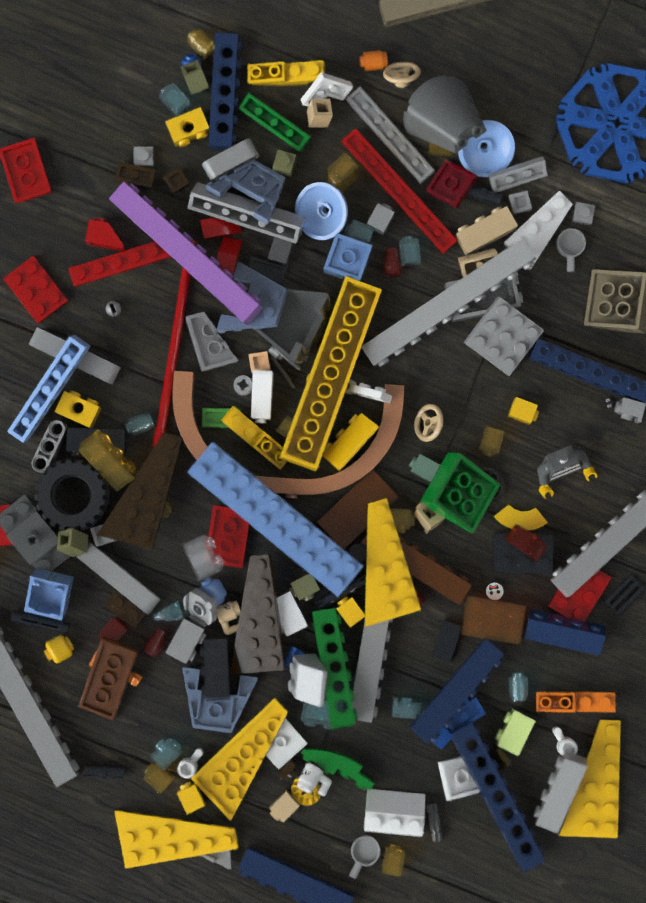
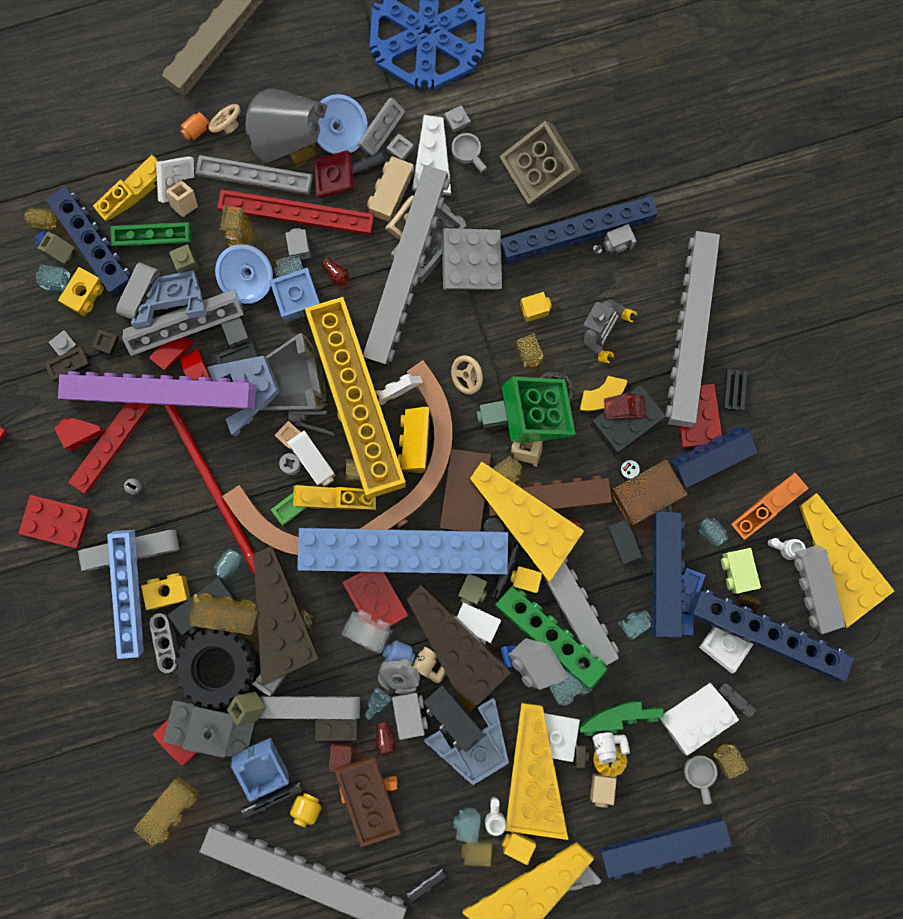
camera: 40 degrees left, 5 degrees down
light grey wing [185,312,238,372] -> none
clear light blue brick [399,236,421,266] -> none

